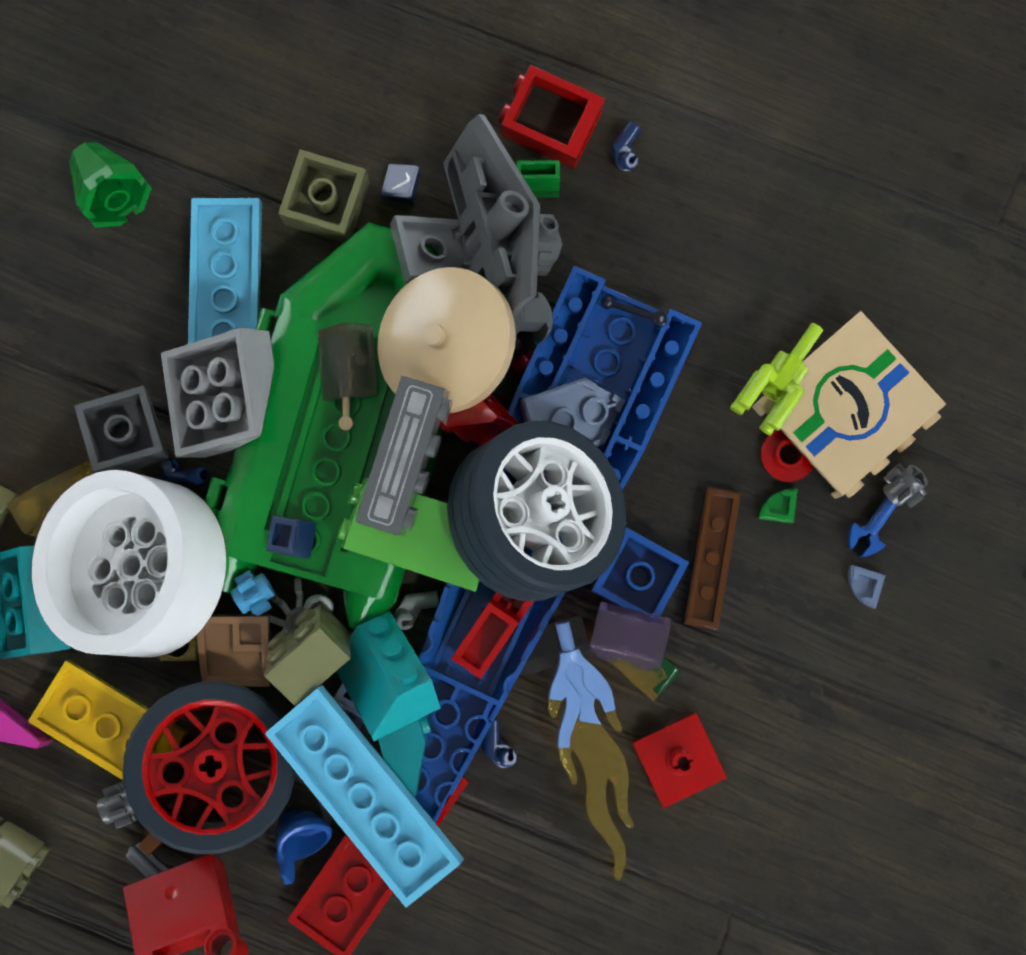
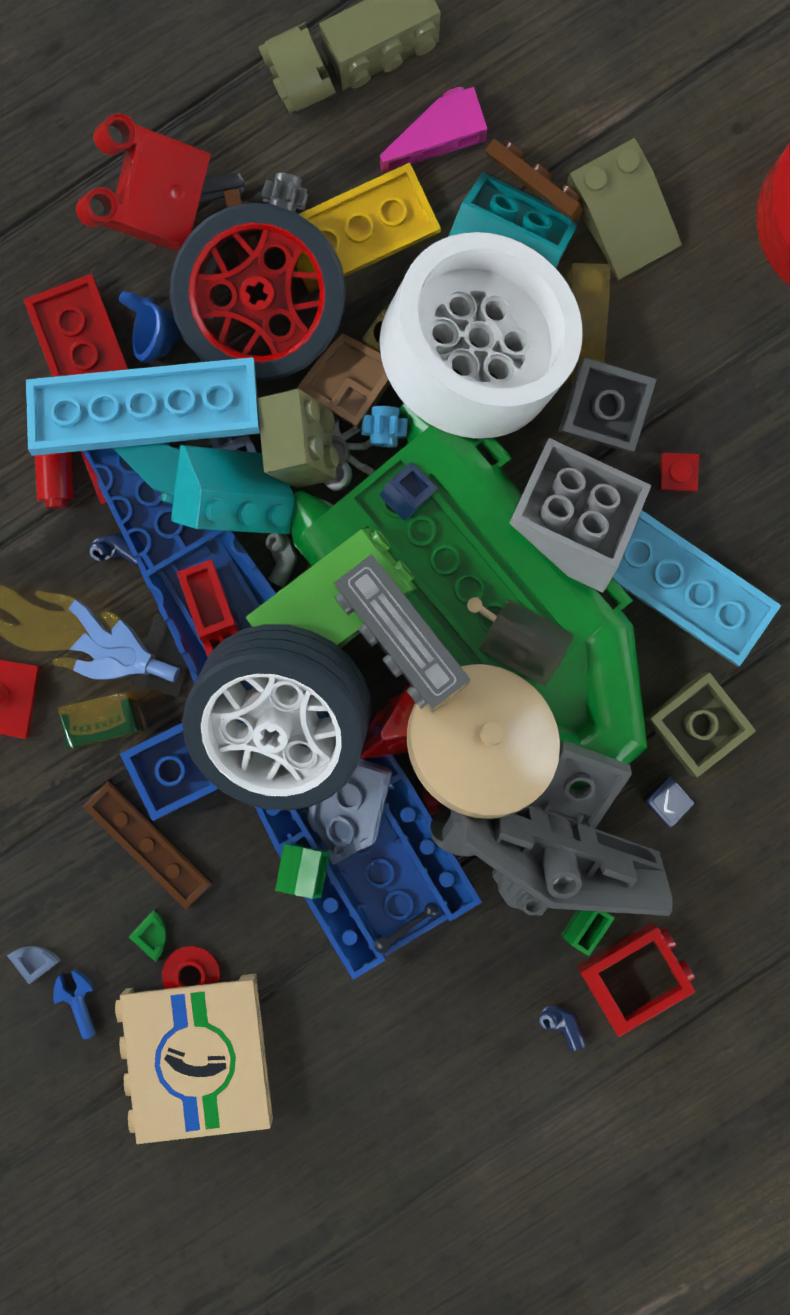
camera: 125 degrees right, 5 degrees up
dark blue arm [159,459,210,486] -> none
clear purple brick [589,602,671,671] -> none
lime plant [730,323,823,435] -> none
dark grey gear [883,463,928,508] -> none
none -> red brick [34,452,75,509]
none -> green piece [275,842,330,899]
none -> red plate [659,453,699,492]

